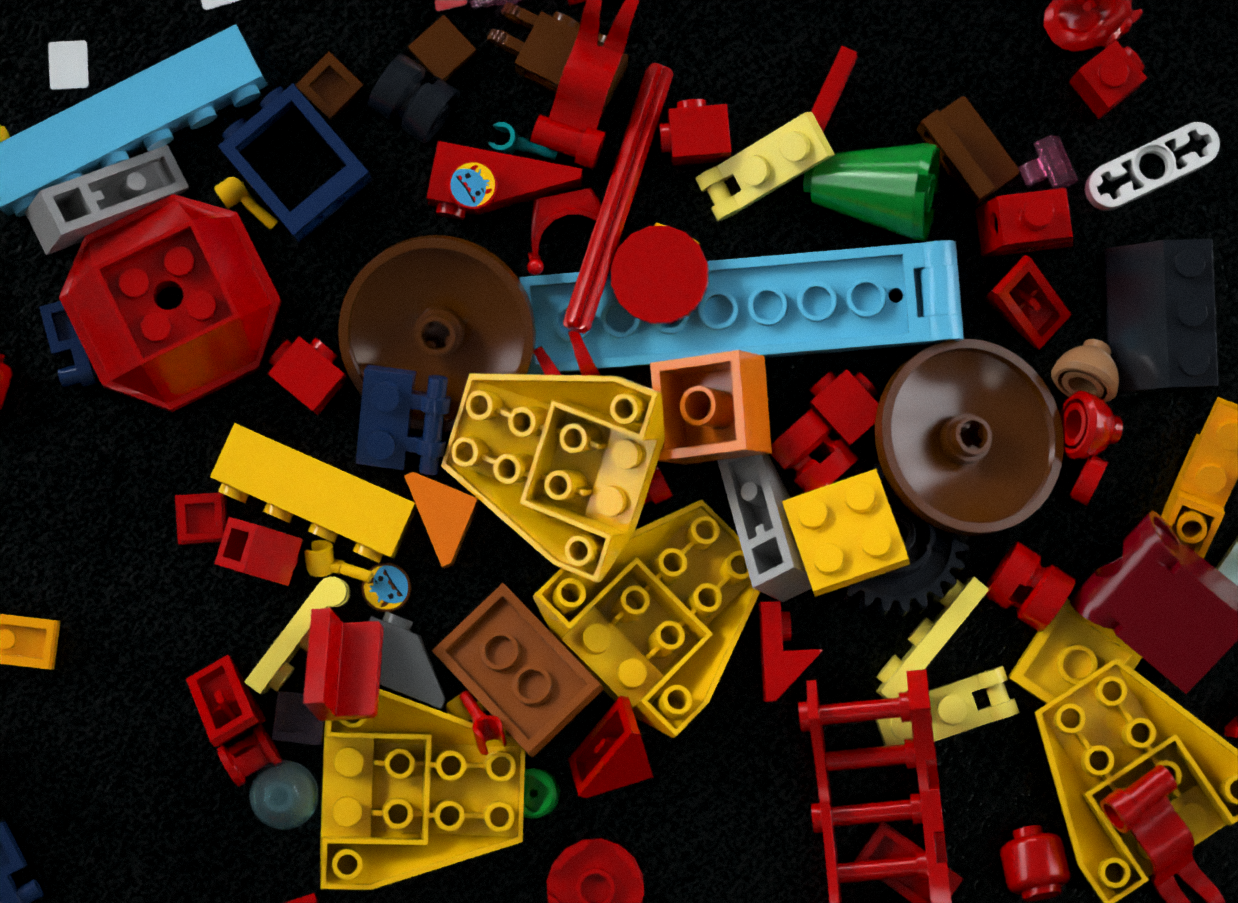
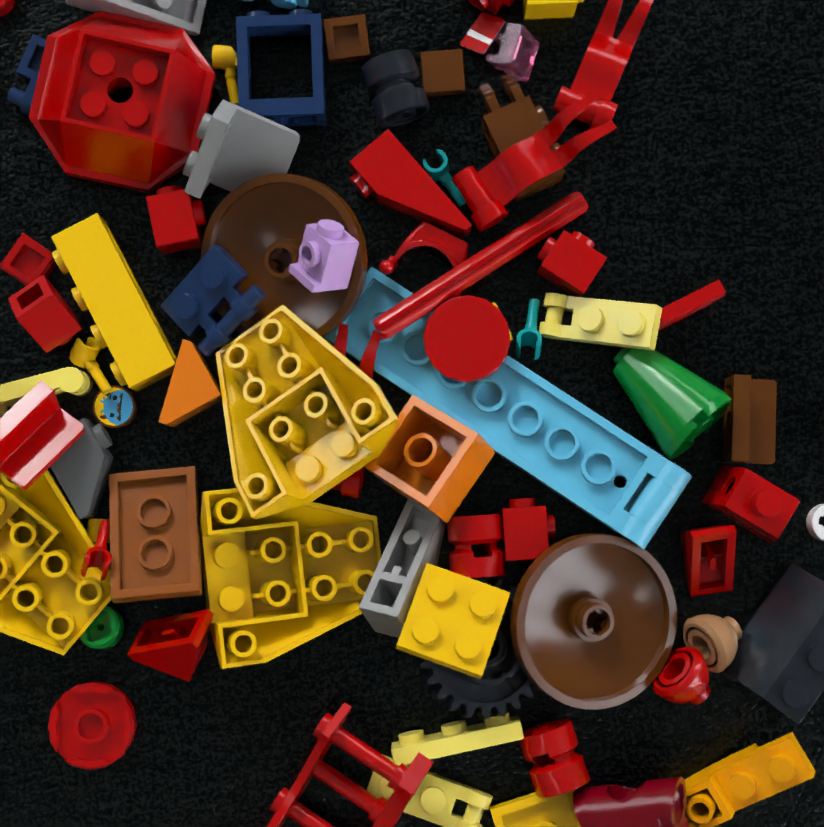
camera: 40 degrees right, 0 degrees up
tile [448,160,498,212] -> none
red slope [758,601,823,702] -> none
clear pink tile [1019,135,1078,189] -> none
red tile [1070,456,1108,506] -> none
none -> light grey bracket [183,99,300,199]
none -> lavender brick [288,219,359,293]
none -> teal hand [516,299,542,360]

